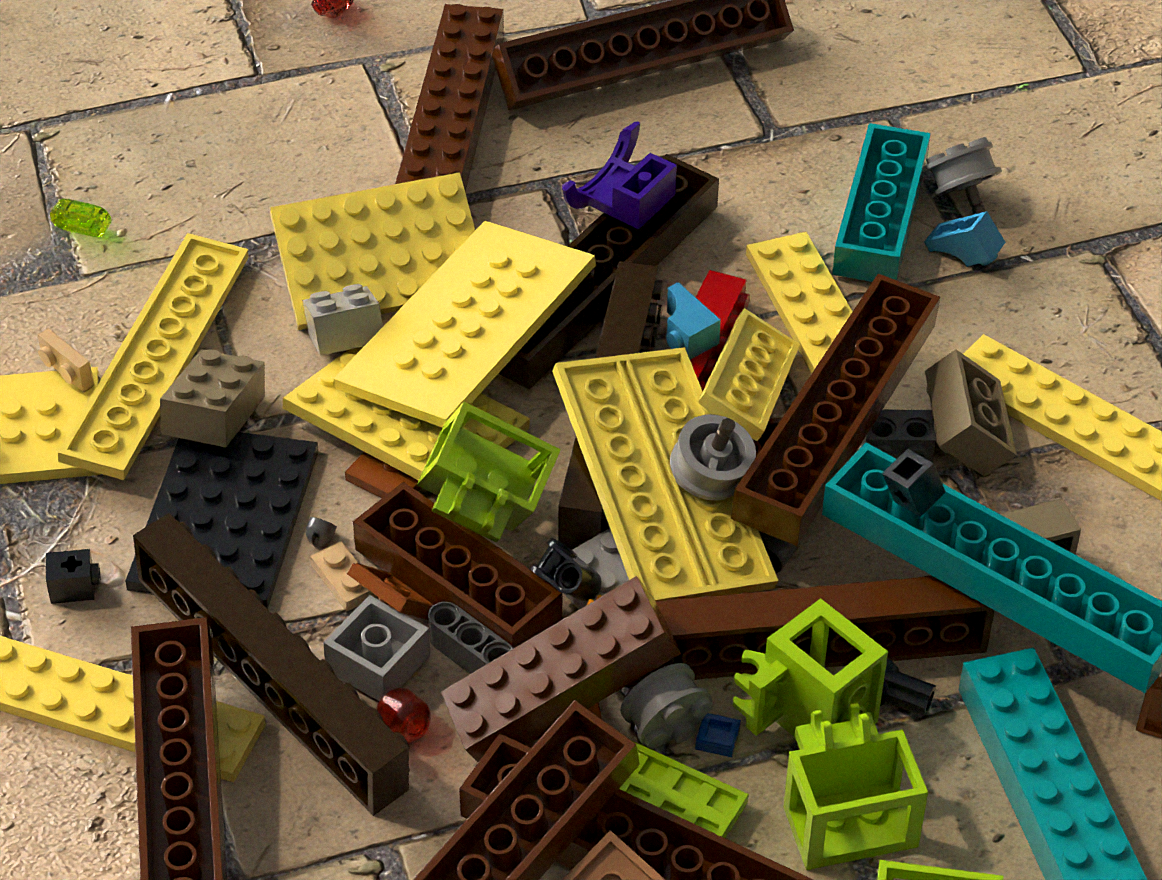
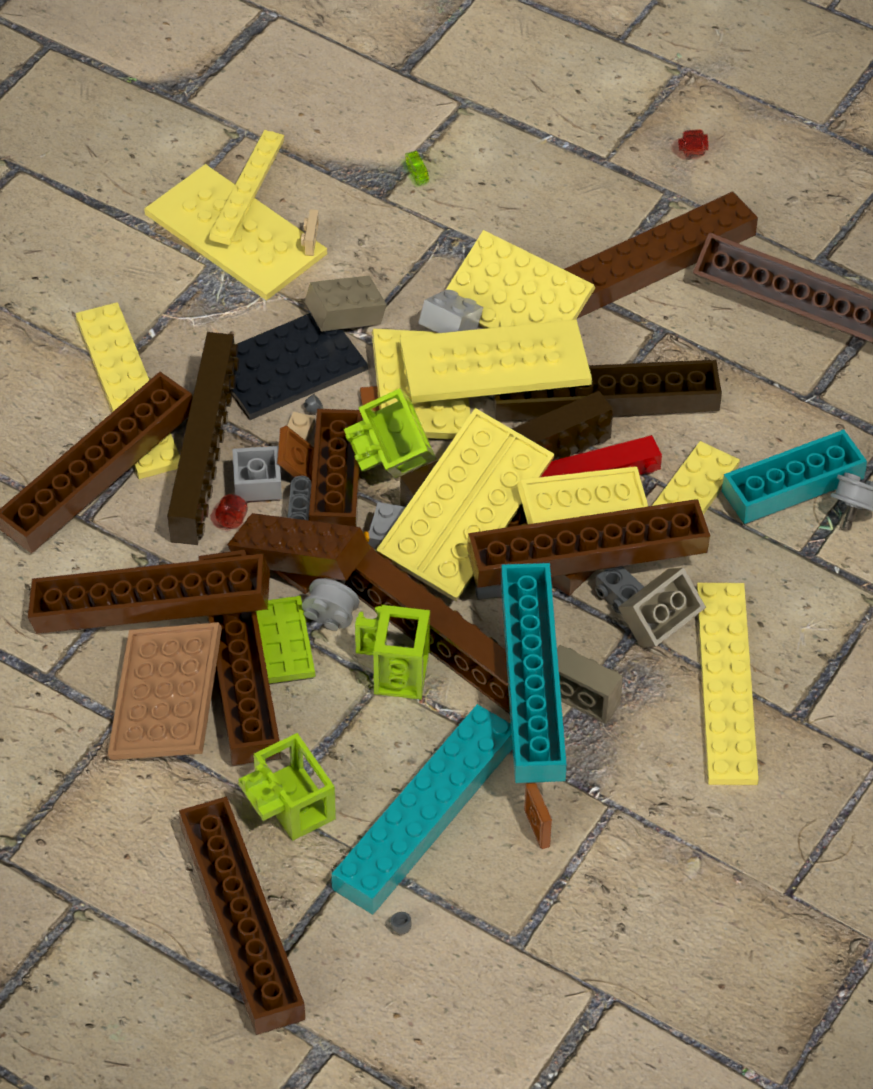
camera: 50 degrees right, 5 degrees up
black brick [46,549,101,604] -> none
light yellow plate [58,233,248,480] -> none
black piece [530,538,602,601] -> none
dark purple piece [562,121,677,229] -> none
dark azure arch [666,282,721,360] -> none
light grey wheel [670,414,756,500] -> none
blue tile [695,713,741,758] -> none
lime piece [783,703,928,870] -> none
black piece [880,658,936,716] -> none
black brick [882,449,946,517] -> none
dark azure arch [924,211,1006,267] -> none

